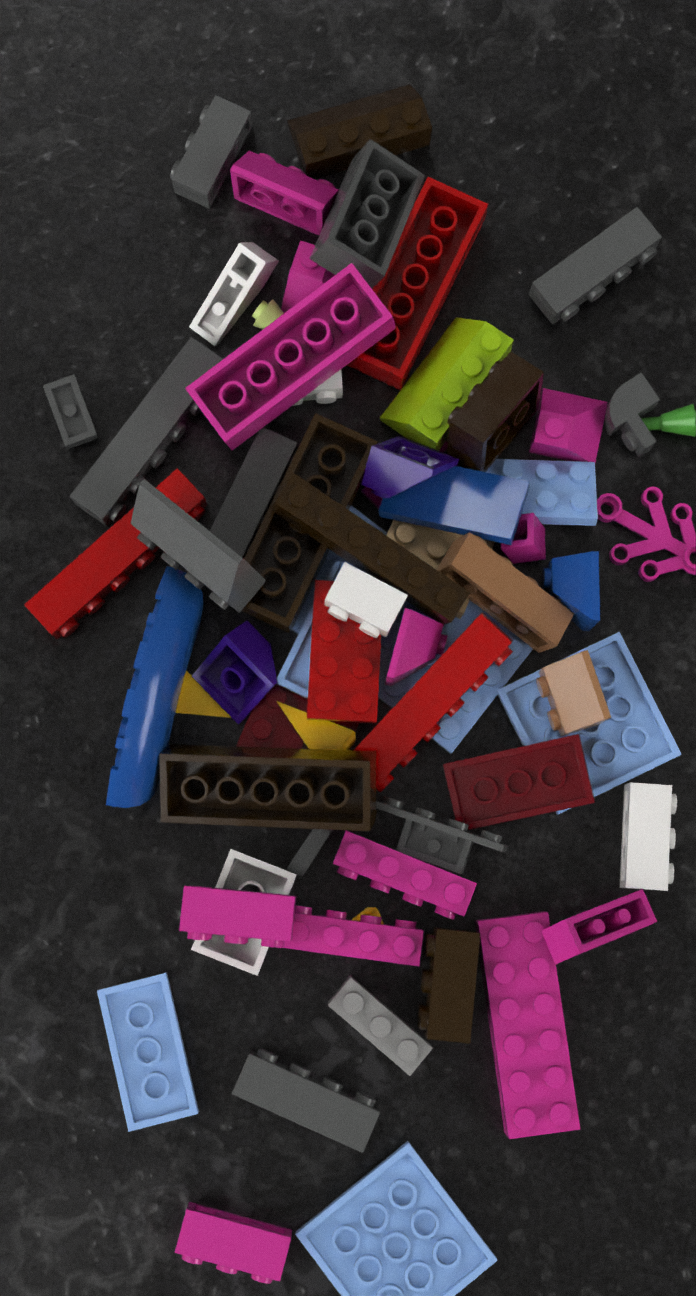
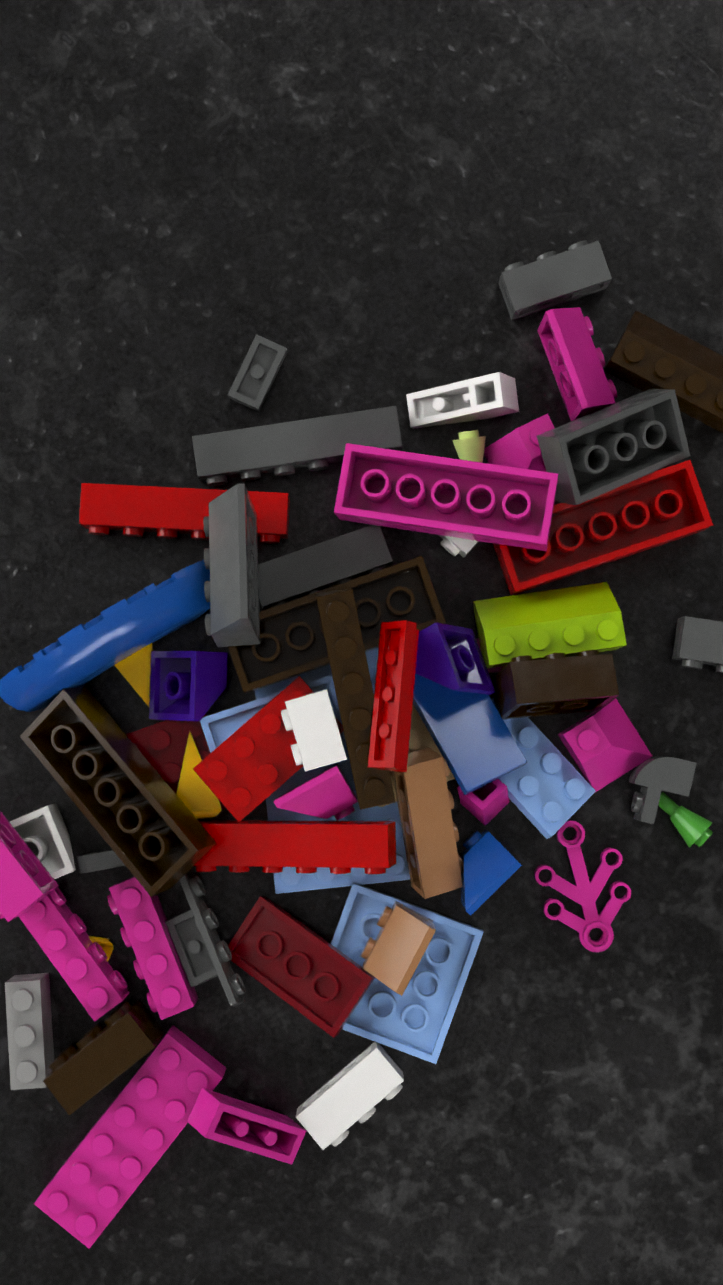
camera: 50 degrees right, 5 degrees up
none -> red fence [368,620,419,773]

